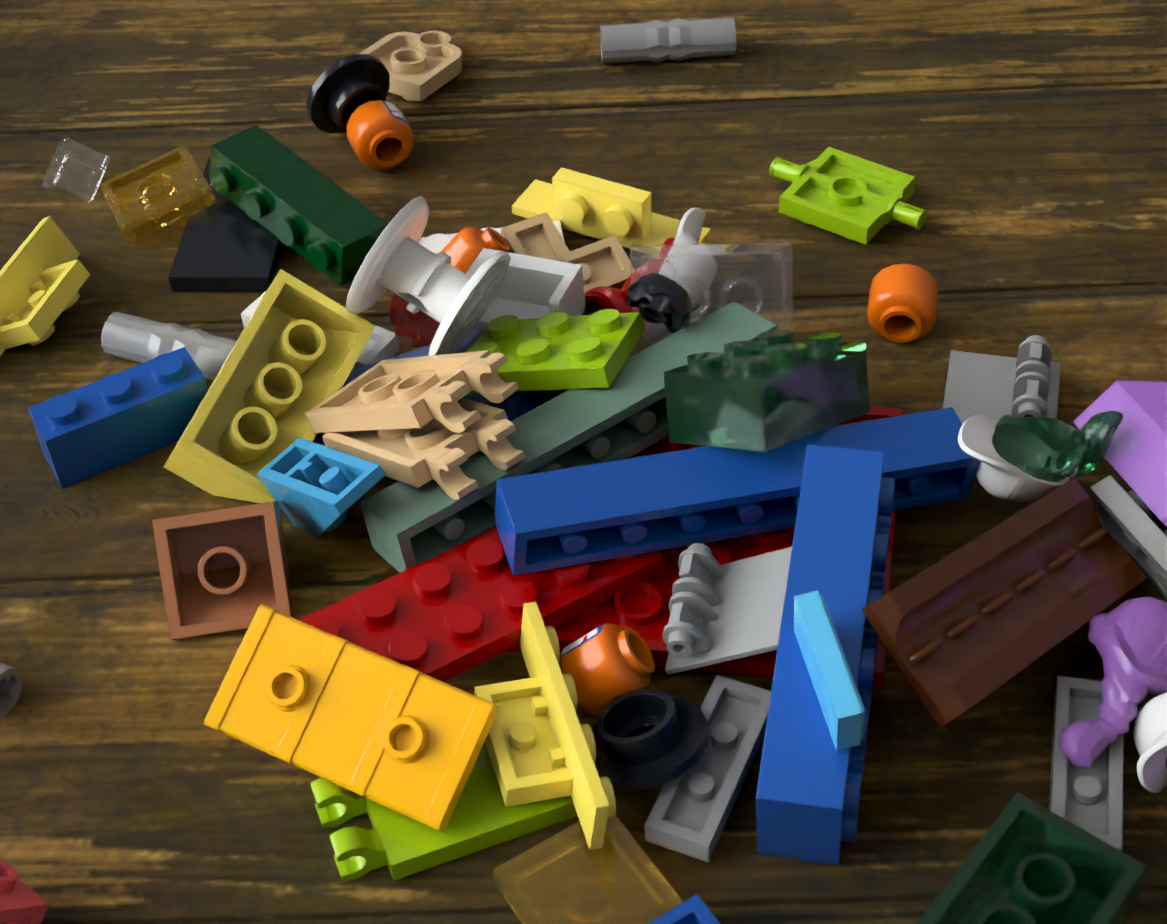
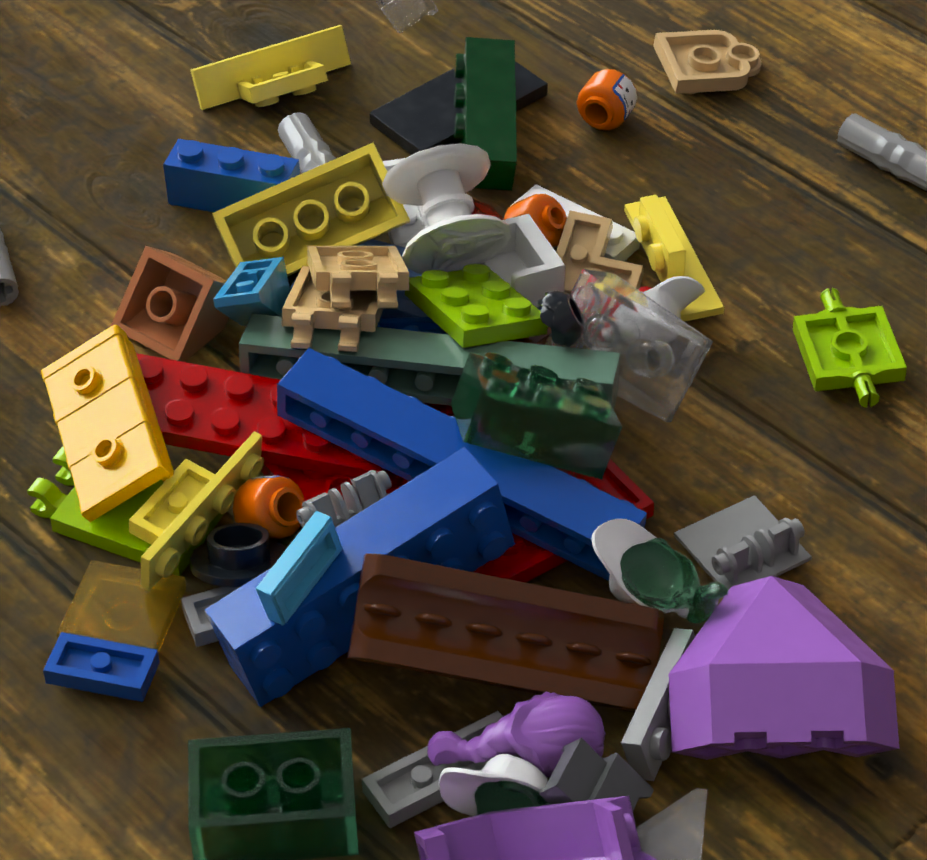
camera: 45 degrees right, 0 degrees up
clear yellow tile [99,145,217,244] -> none
black piece [307,54,390,134] -> none
orange head [867,264,939,343] -> none

